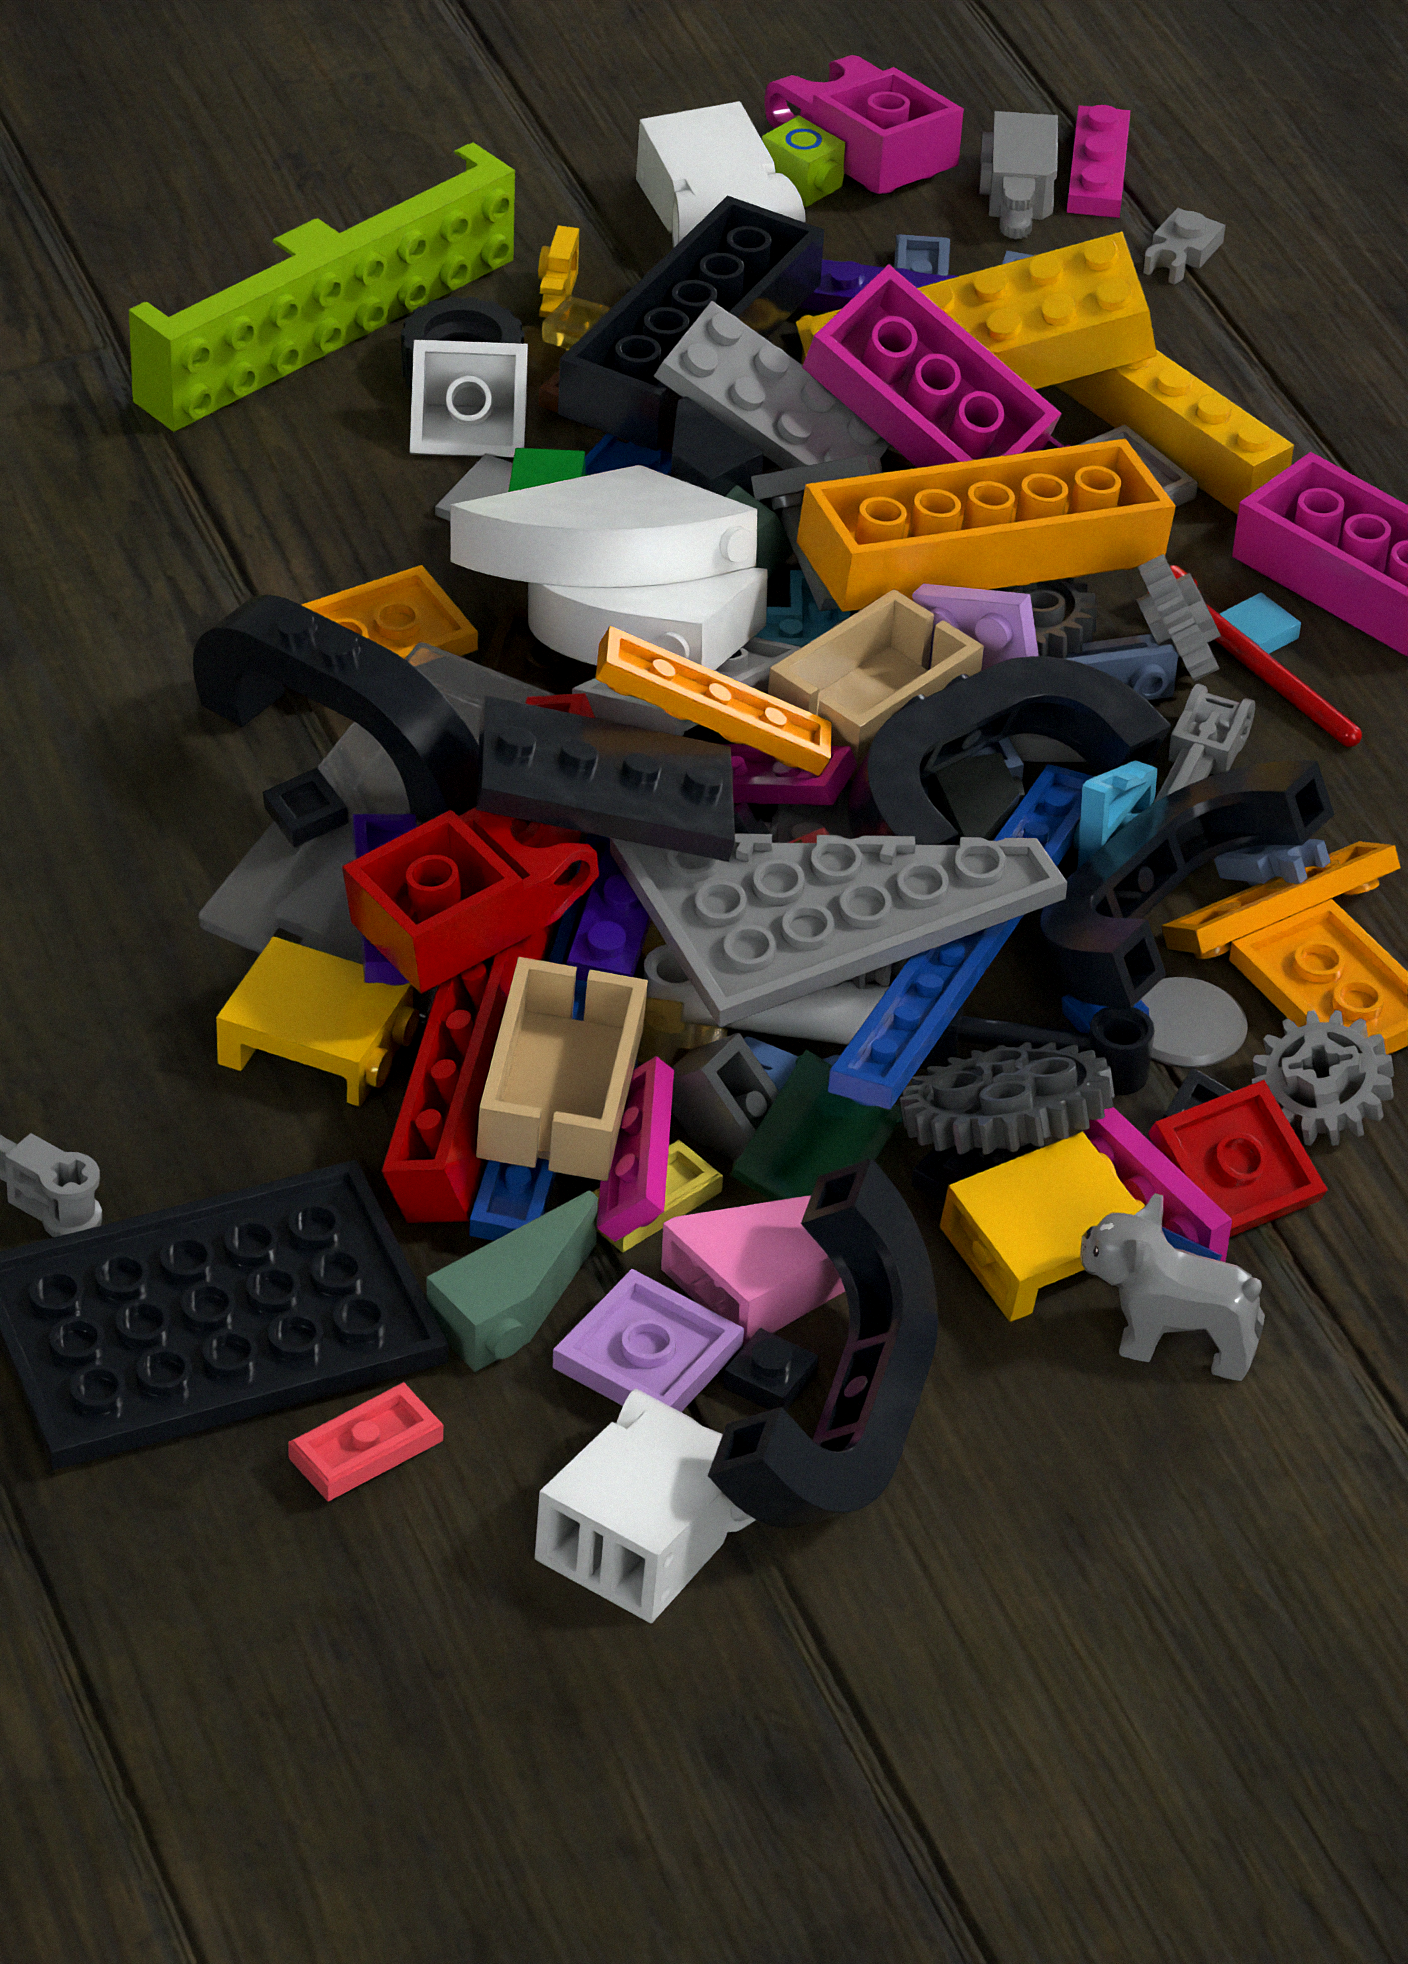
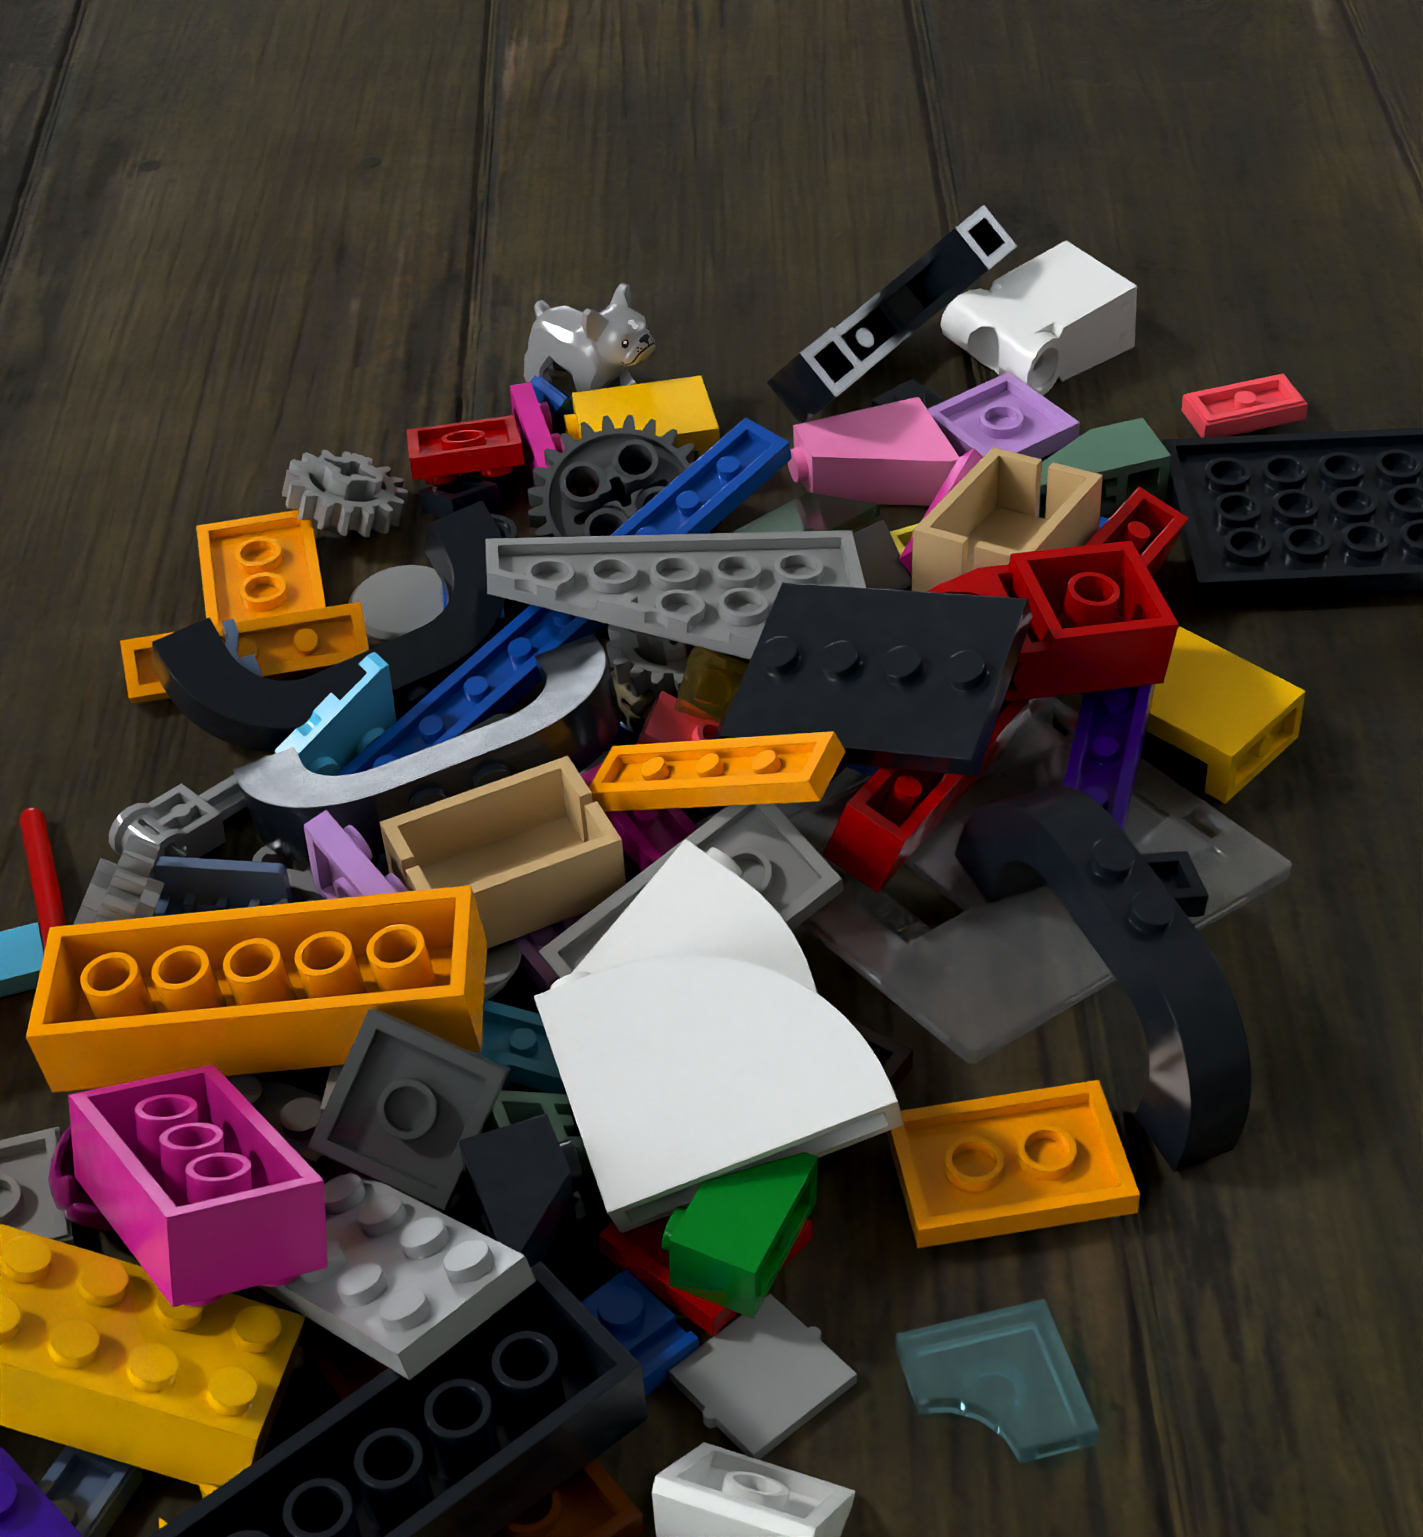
camera: 155 degrees left, 0 degrees up
none -> clear light blue tile [896,1299,1098,1463]

